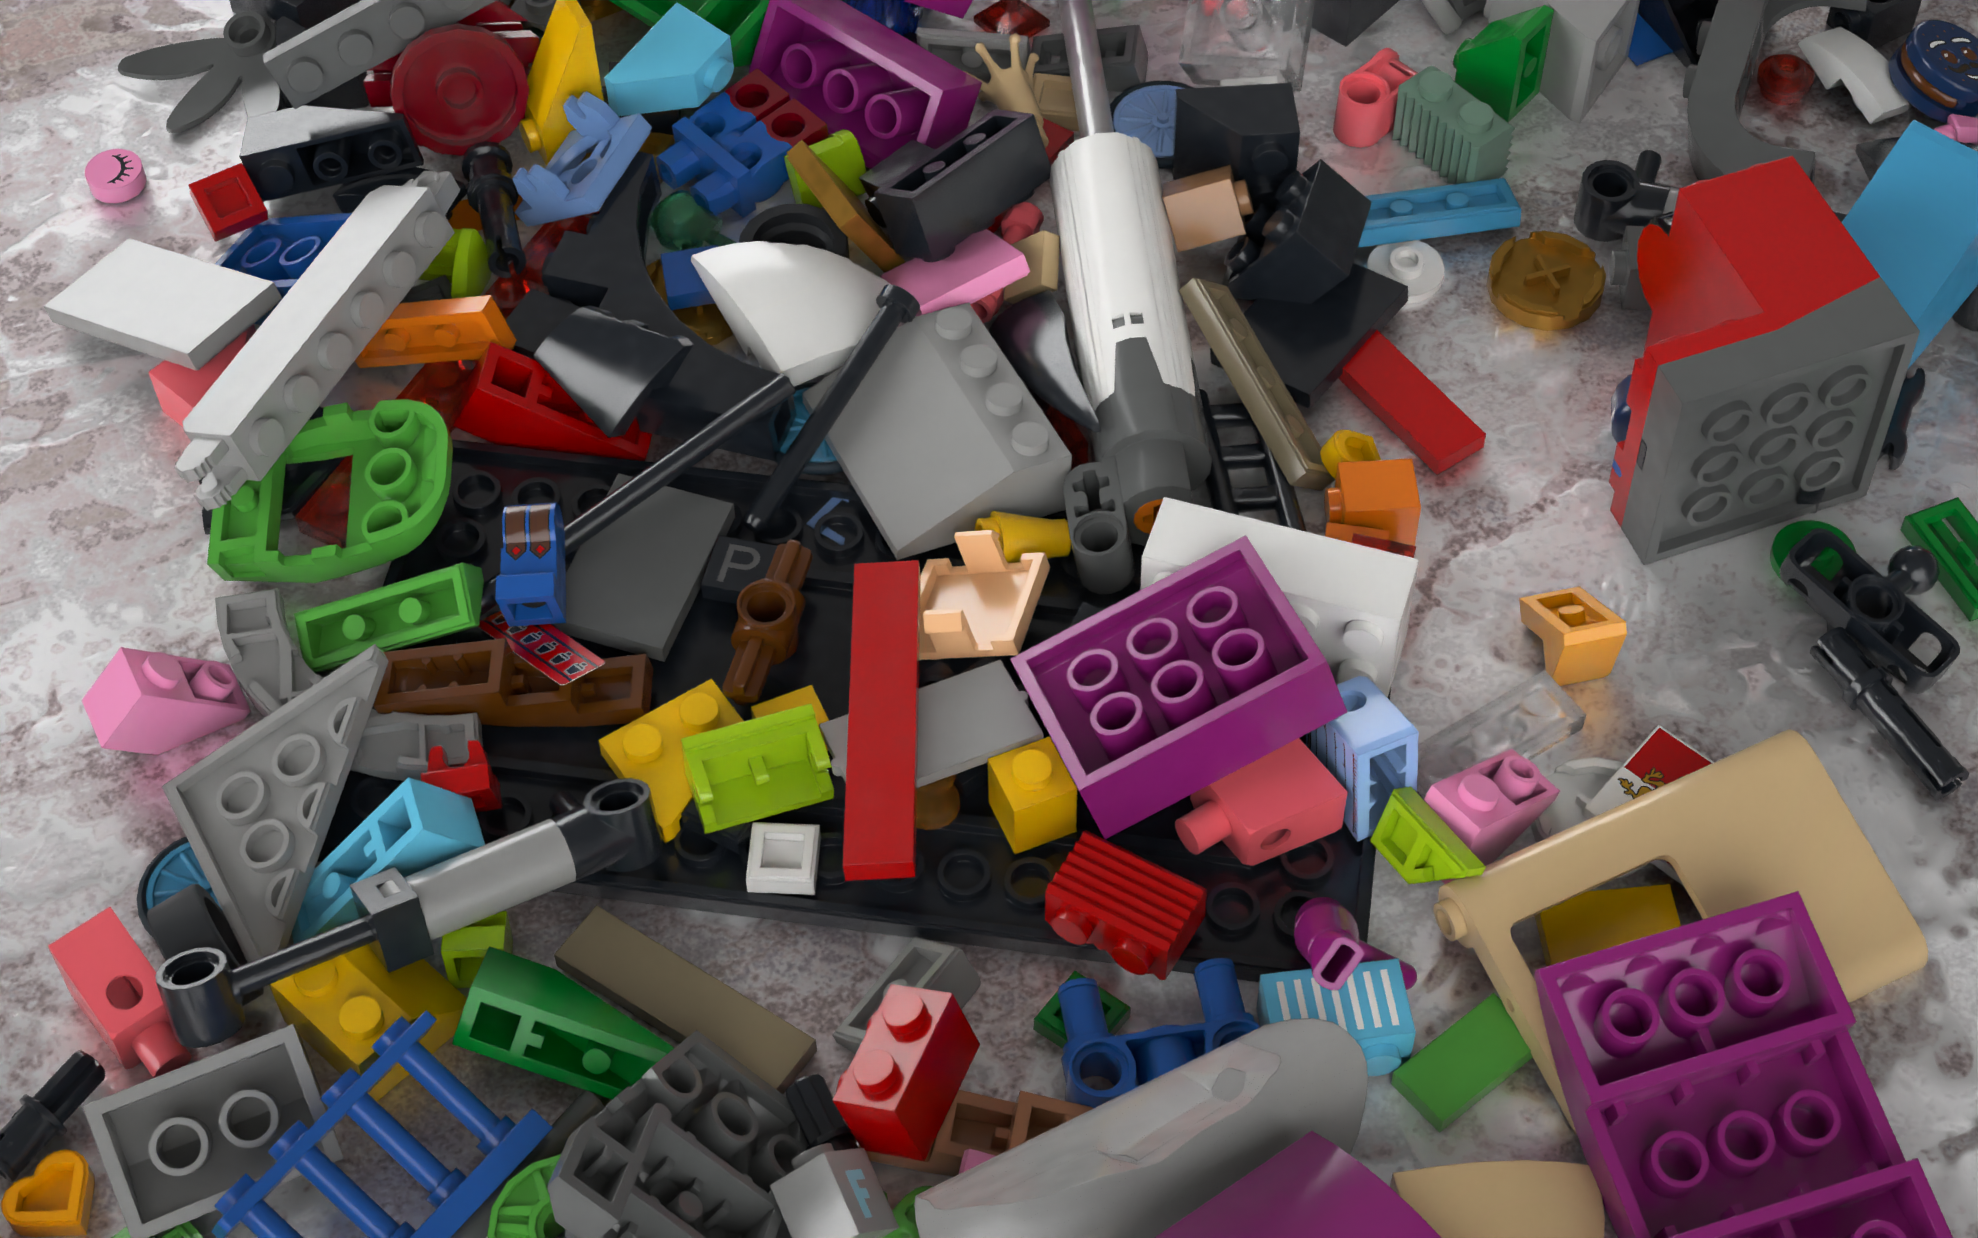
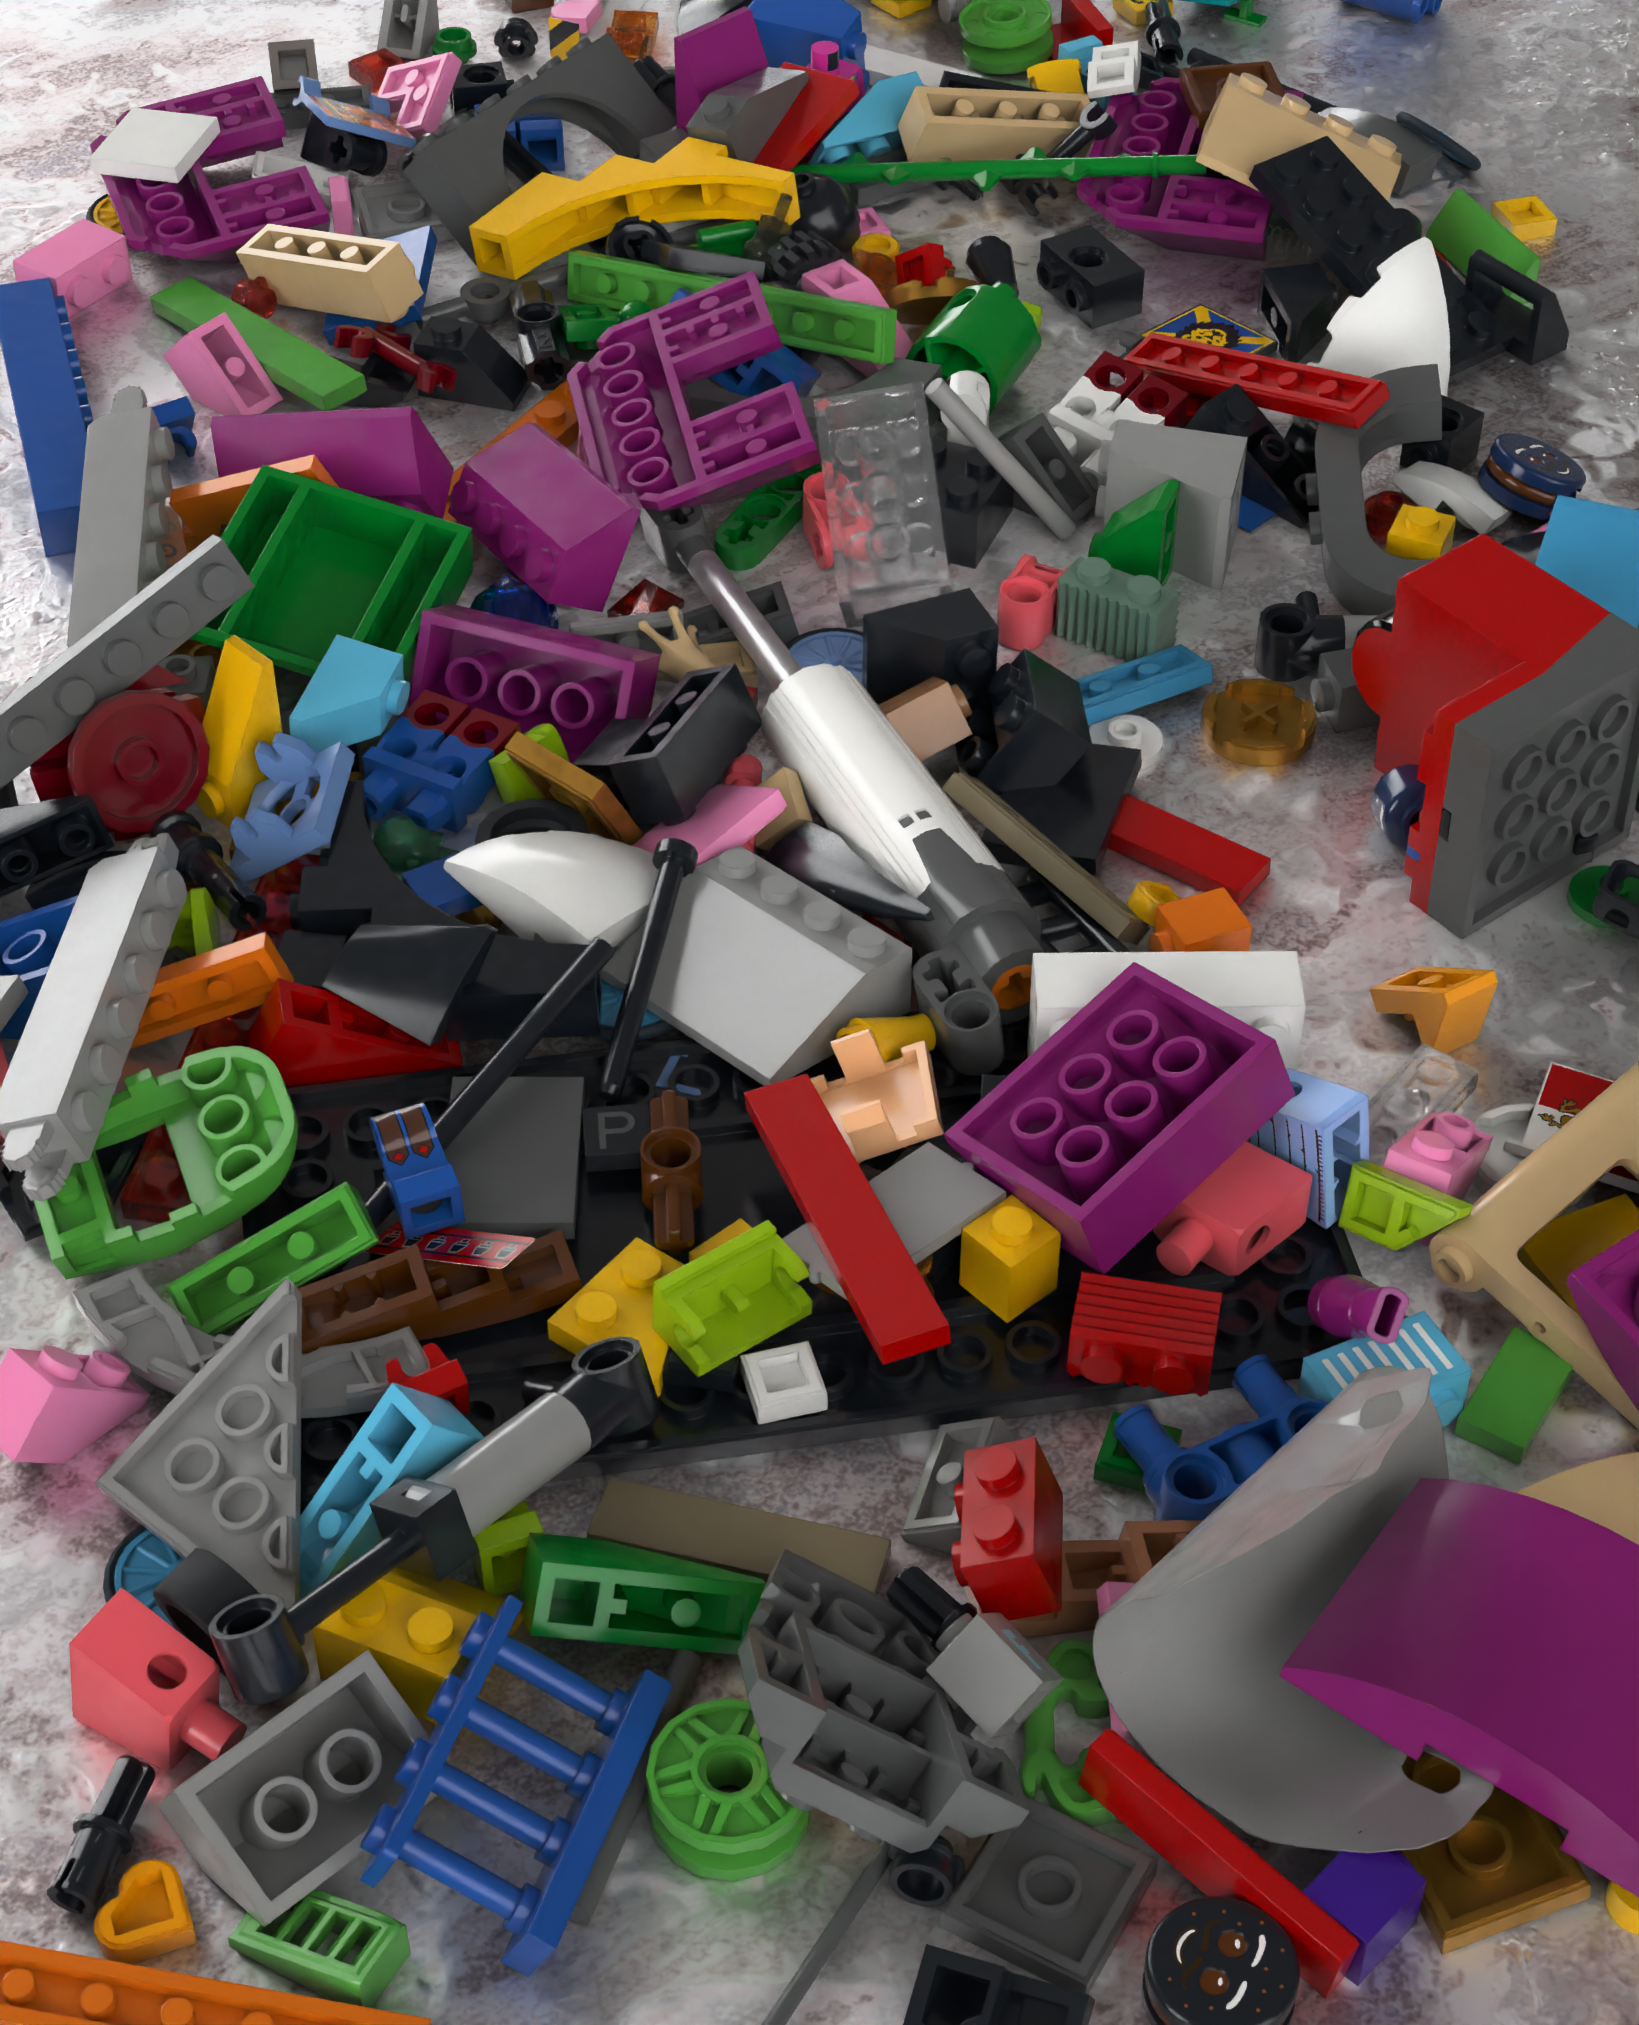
camera: 20 degrees left, 10 degrees down
none -> yellow brick [1385,504,1456,560]

